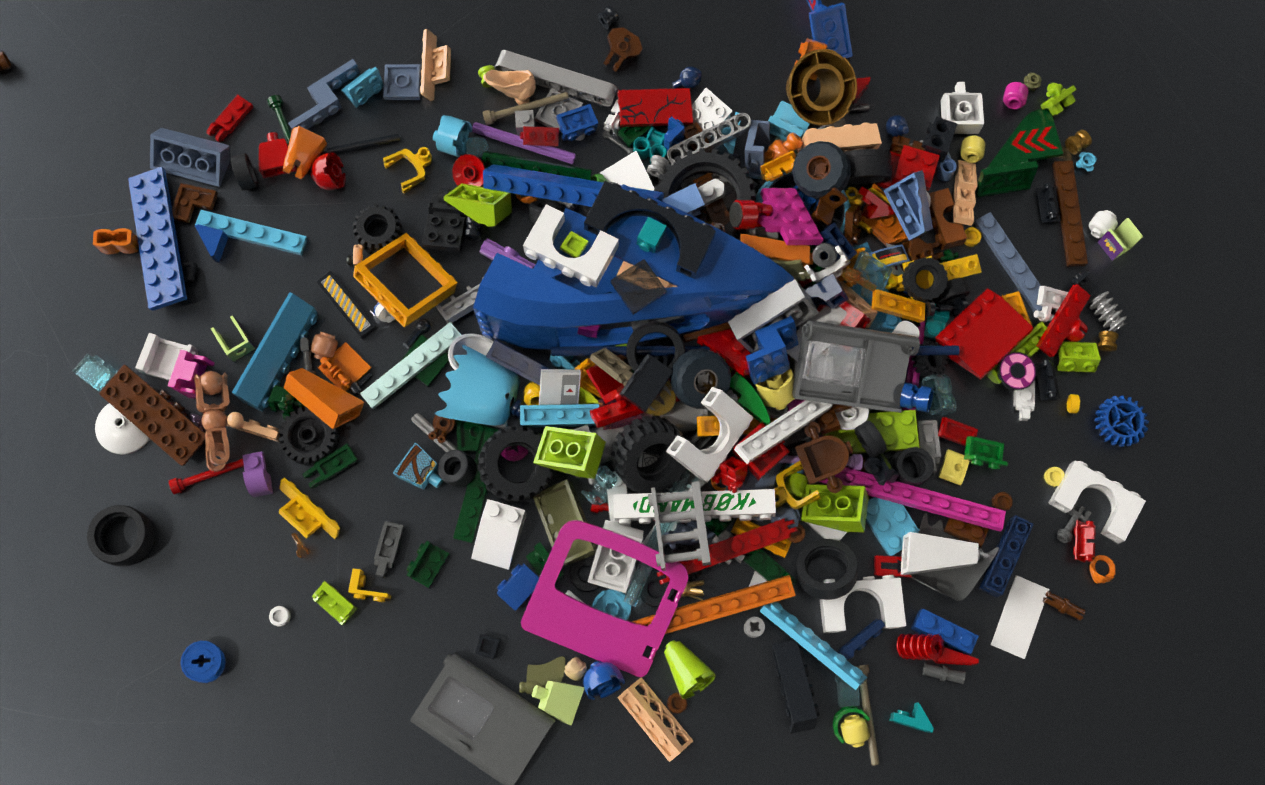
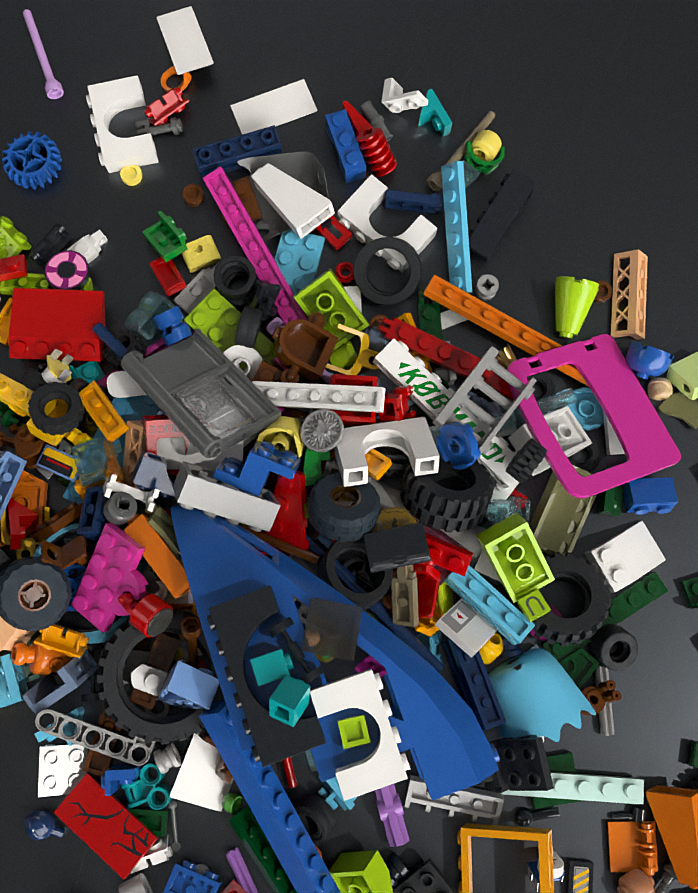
camera: 140 degrees left, 5 degrees up
torso [393,443,443,489] -> none
reddish brown pin [1043,591,1085,621] -> none
yellow tile [1067,394,1080,414] -> none
none -> lavender piece [23,9,64,99]
none -> piece [42,349,74,383]
none -> white sticker [157,6,214,75]
none -> black wheel [267,617,324,684]
none -> teal brick [269,675,310,727]
none -> light grey wheel [301,409,344,452]
none -> red plate [335,262,355,283]
none -> white bracket [382,78,428,113]
none -> blue plate [436,422,481,470]
none -> black plate [480,735,554,793]
none -> black tyre [505,438,548,483]
none -> lime tile [517,589,551,623]

